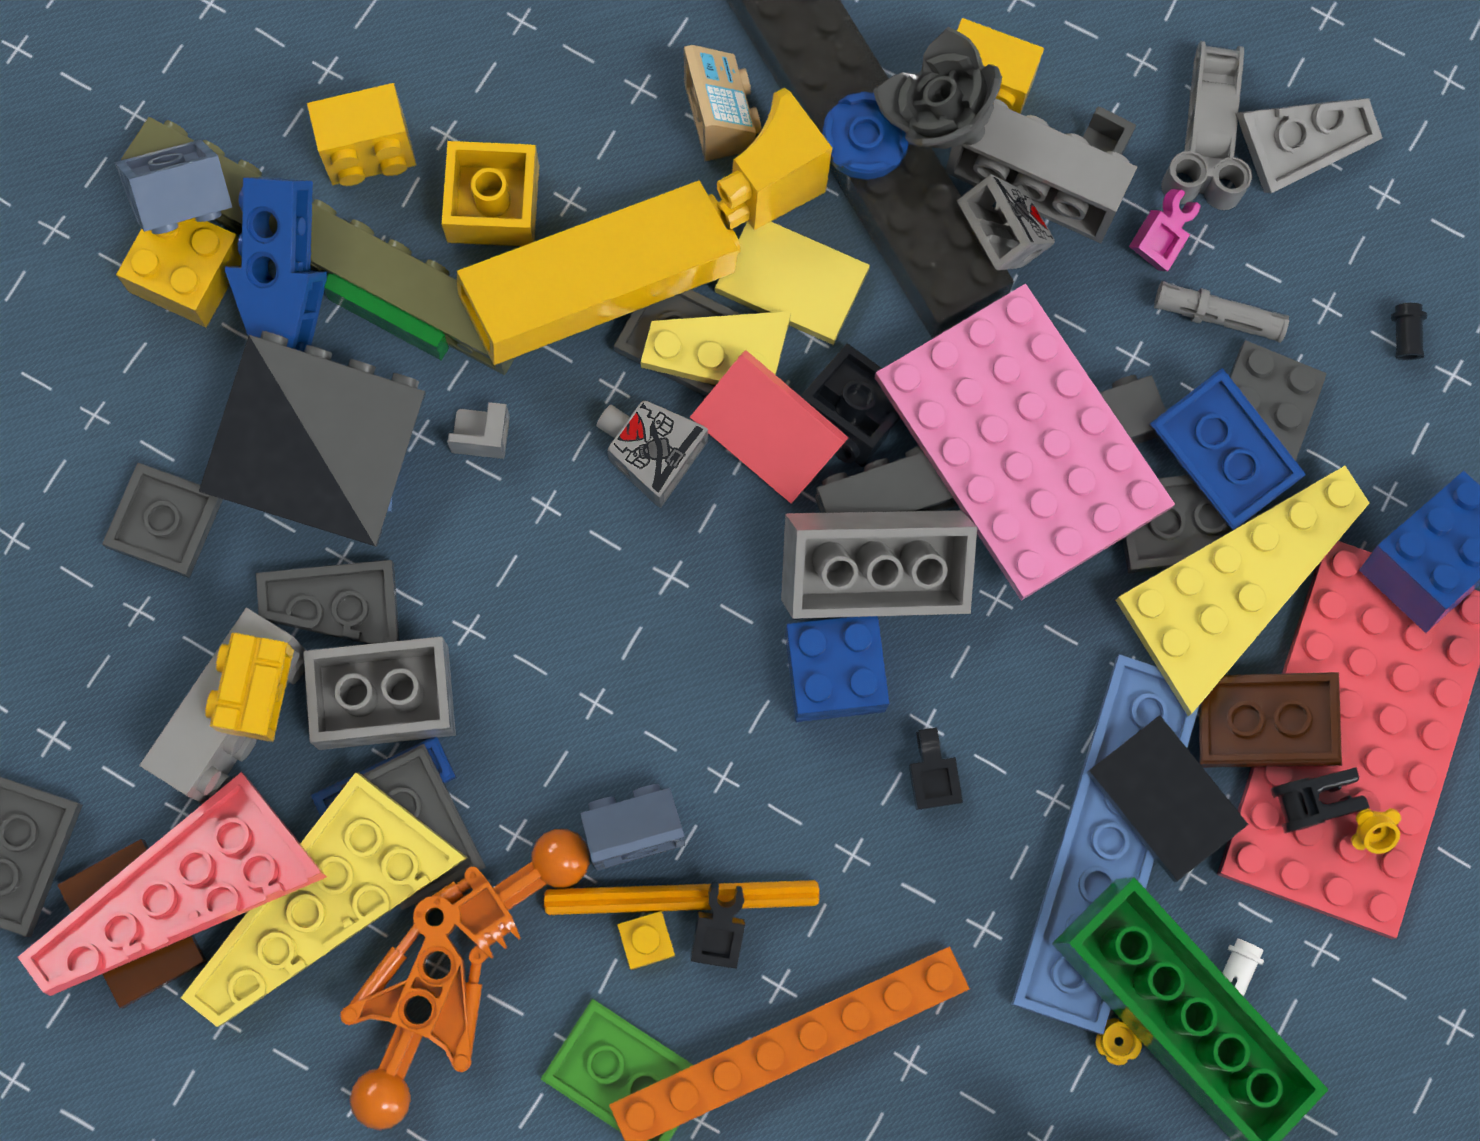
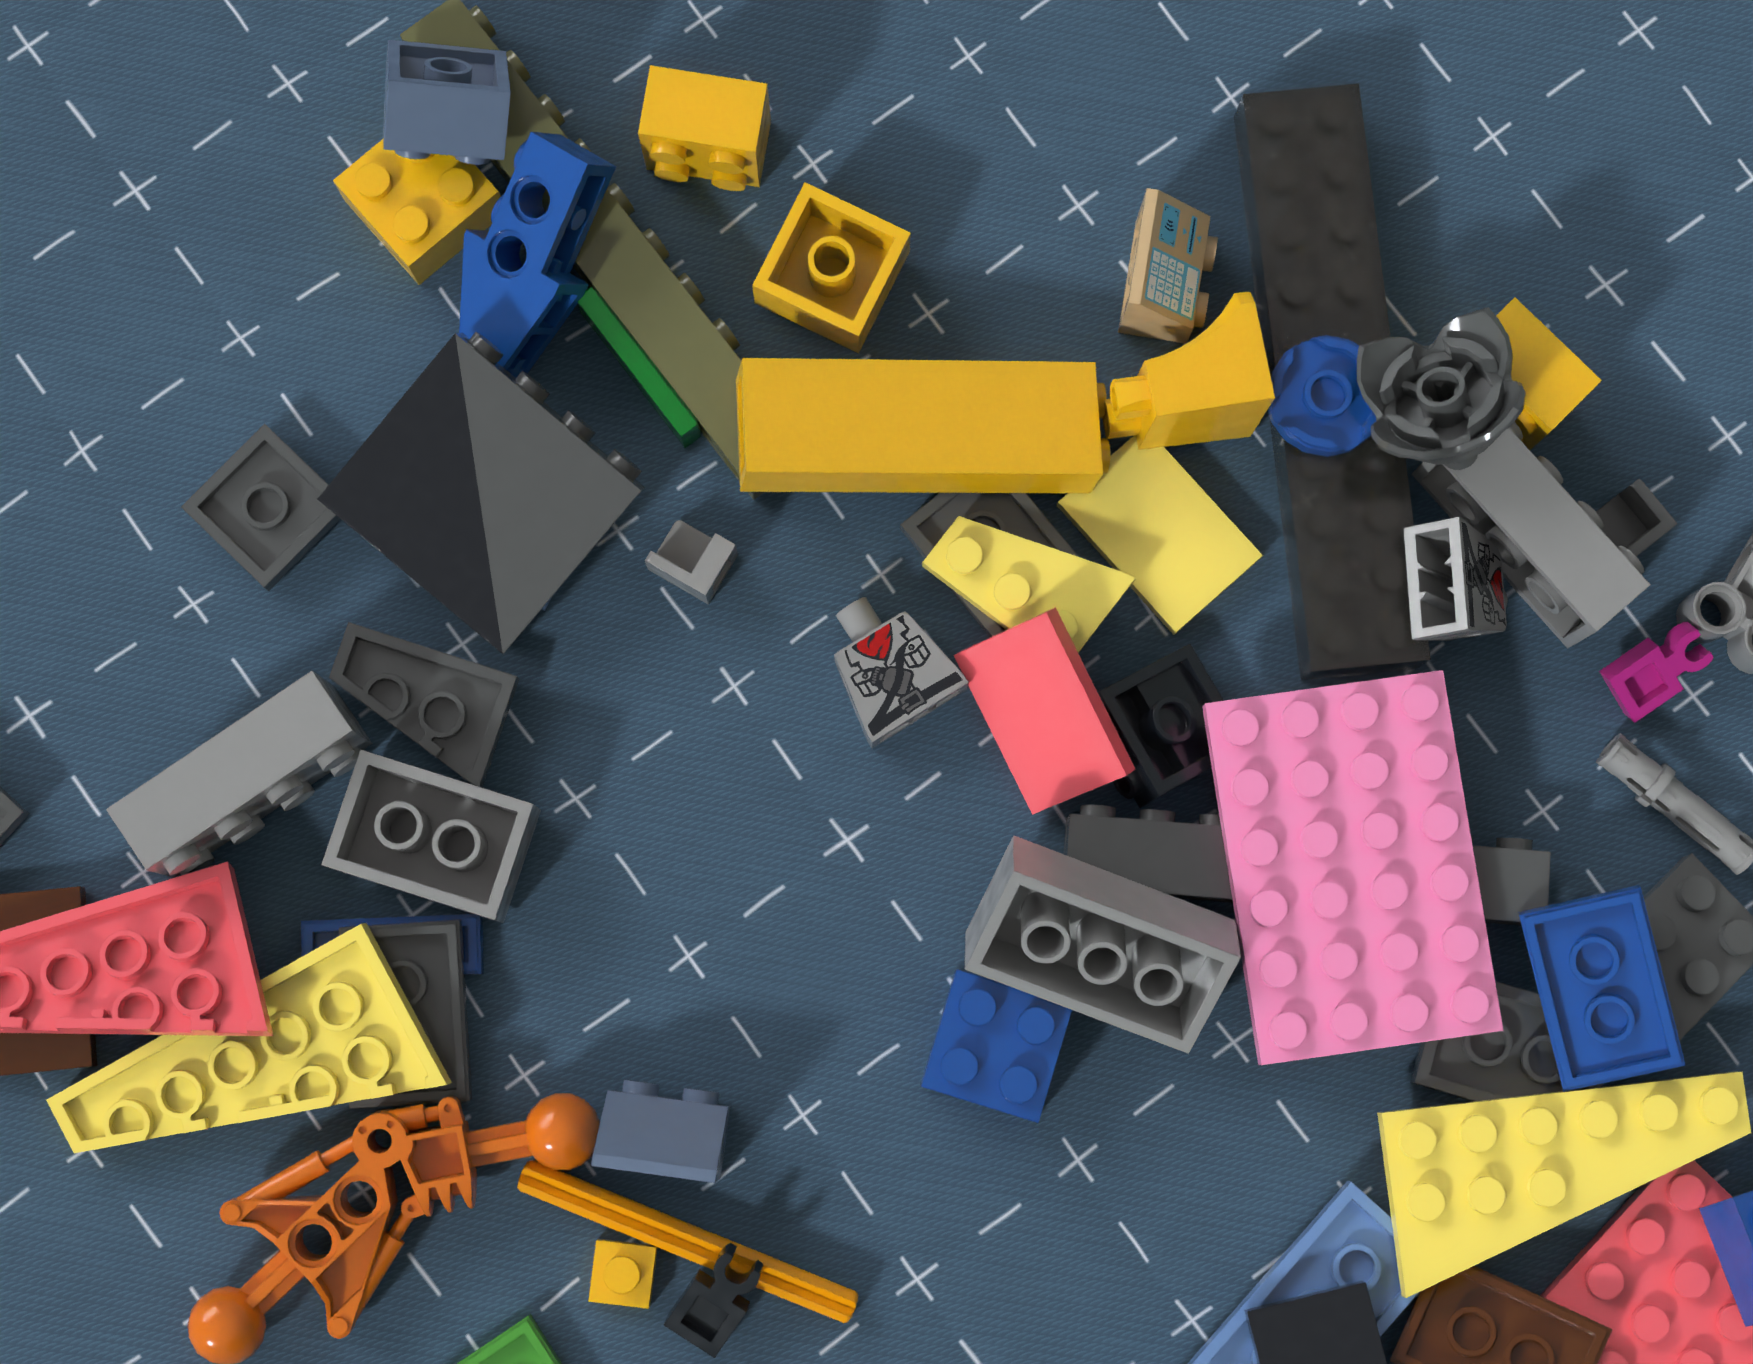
camera: 25 degrees right, 5 degrees up
yellow brick [205,633,294,742] -> none
black plate [909,727,963,810] -> none

